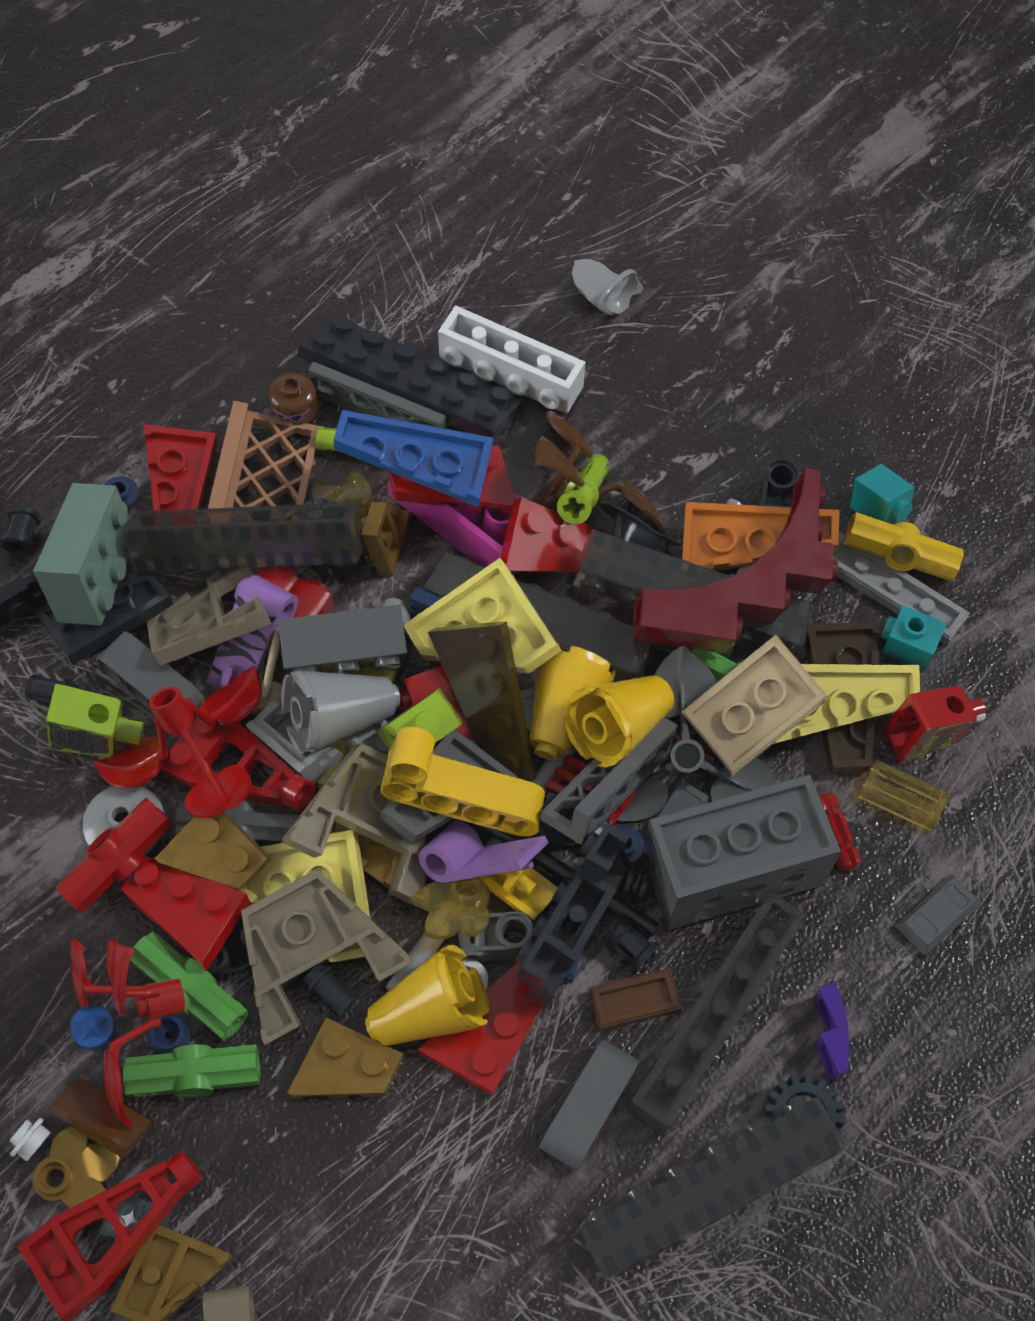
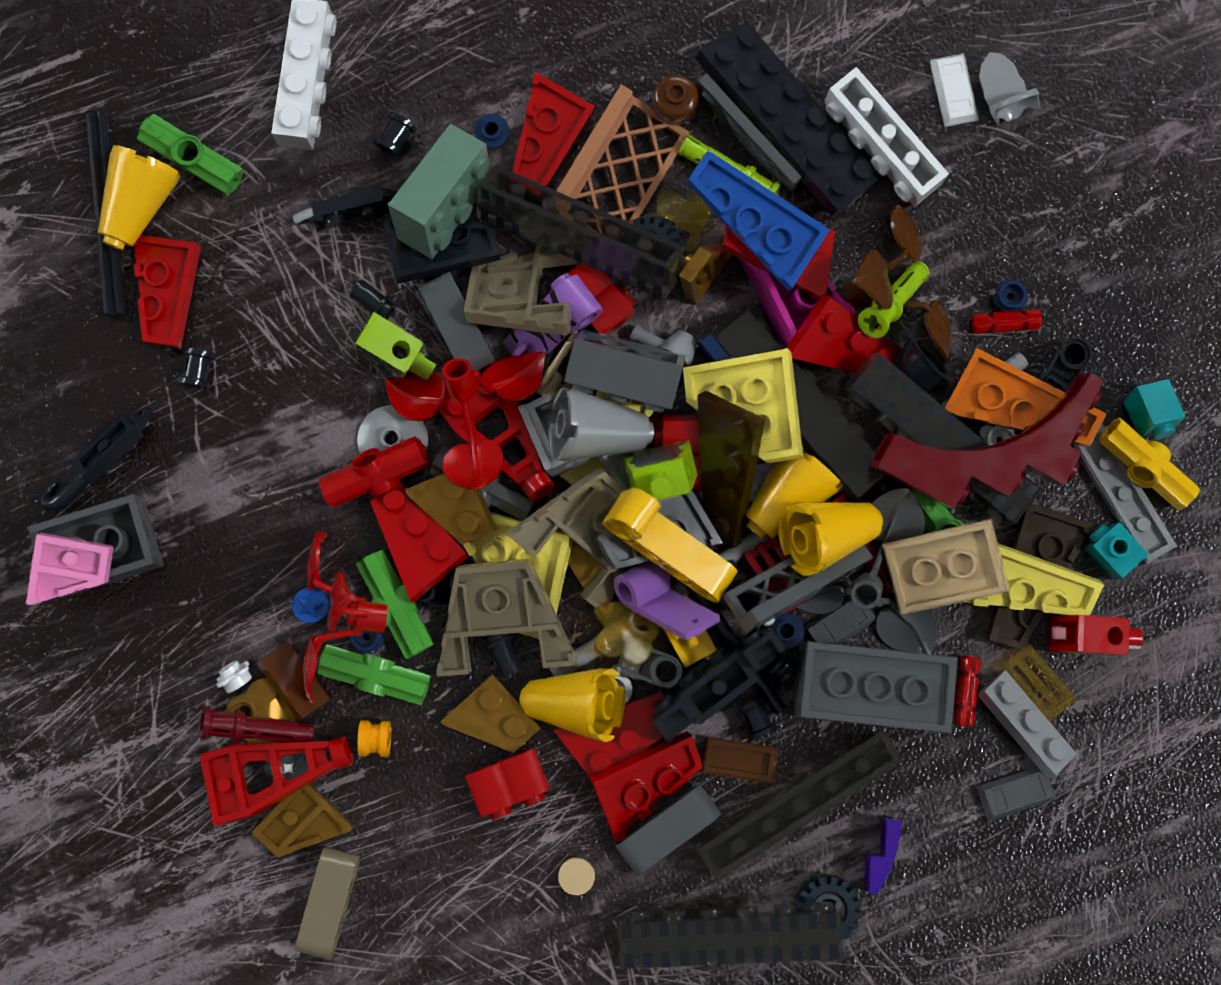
camera: 20 degrees right, 20 degrees up
none -> dark red pin [199,706,314,743]
none -> light orange wheel [358,720,391,757]
none -> red brick [465,747,550,820]
none -> tan tile [558,857,595,895]
none -> red wing [589,731,703,843]
none -> white tile [930,54,979,127]
none -> red axle [971,309,1042,334]
none -> light grey plate [977,670,1076,779]
none -> dark blue plate [993,280,1028,312]

